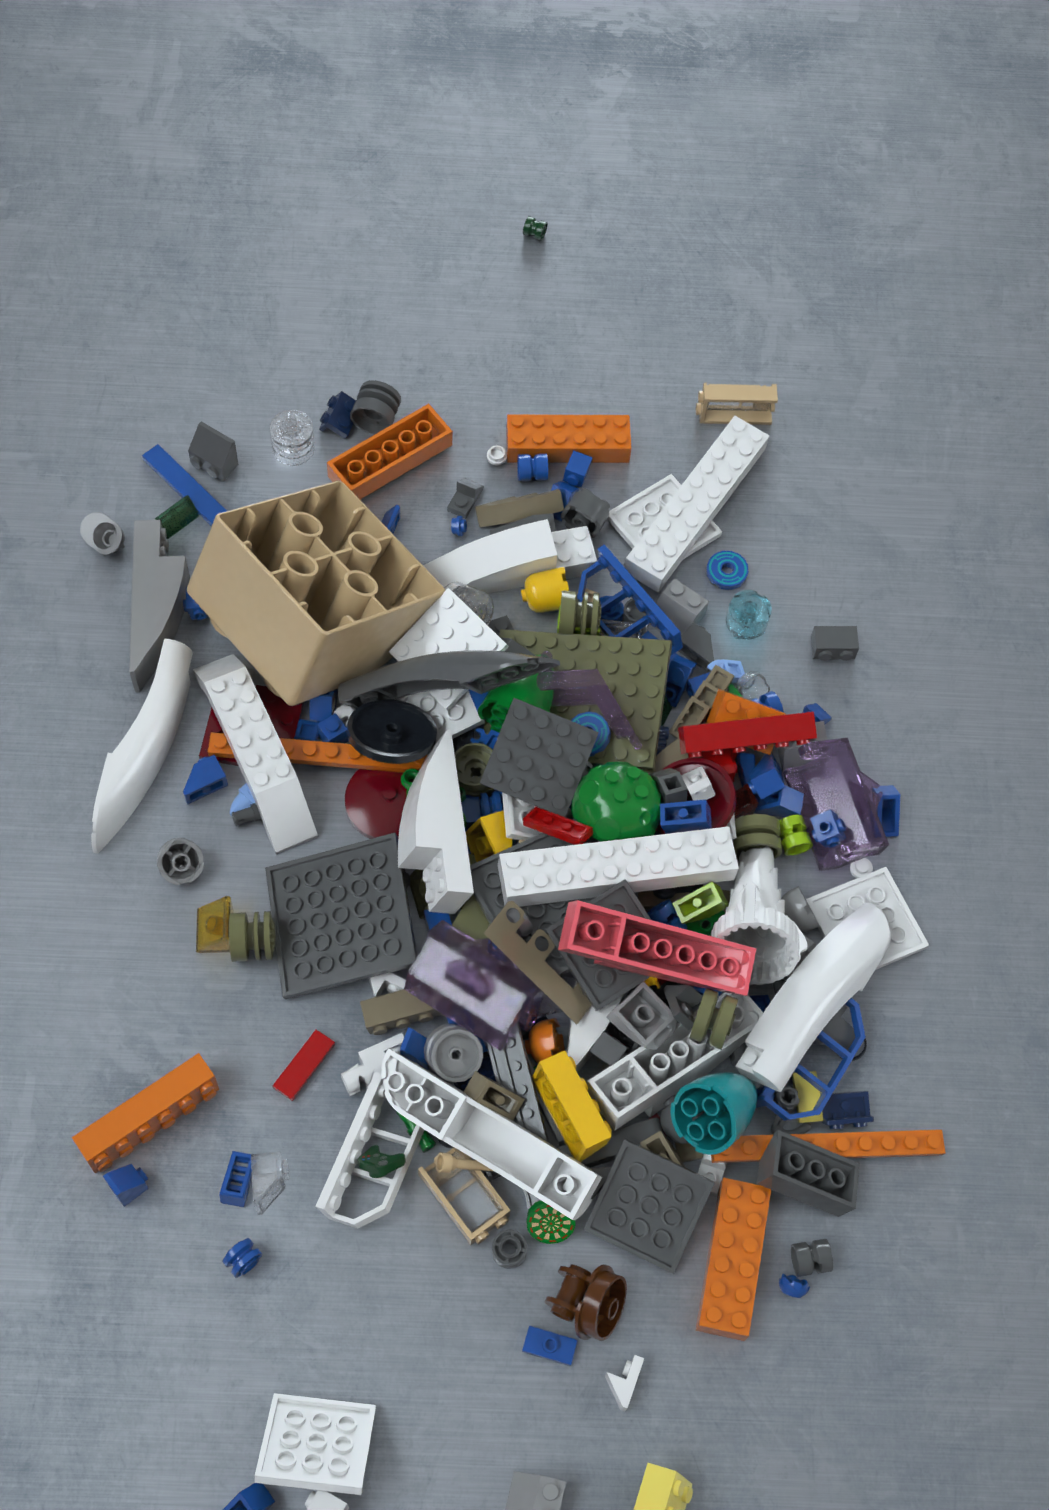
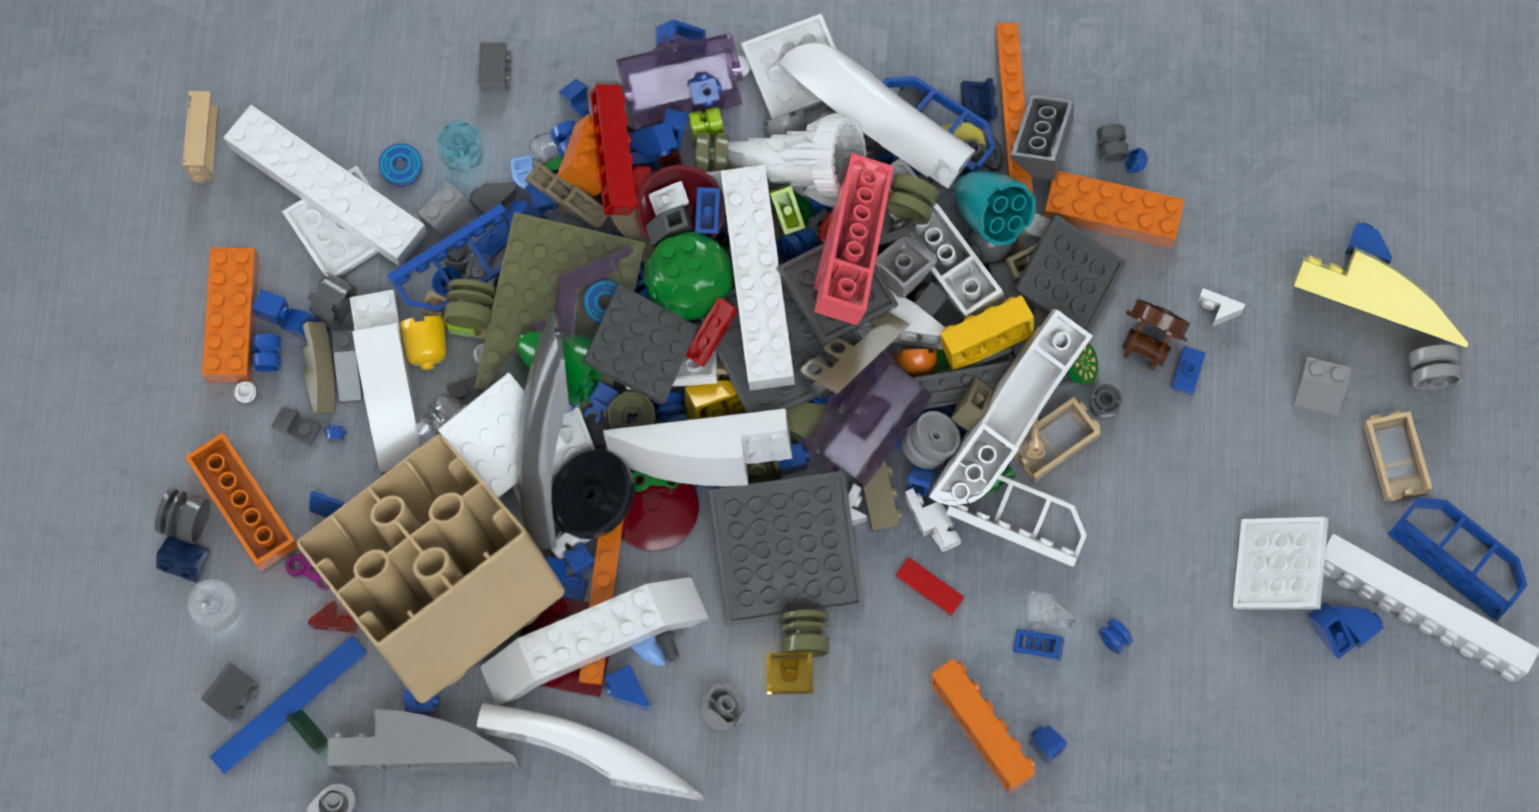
camera: 80 degrees left, 10 degrees up
dark green piece [357,1145,406,1178] -> none

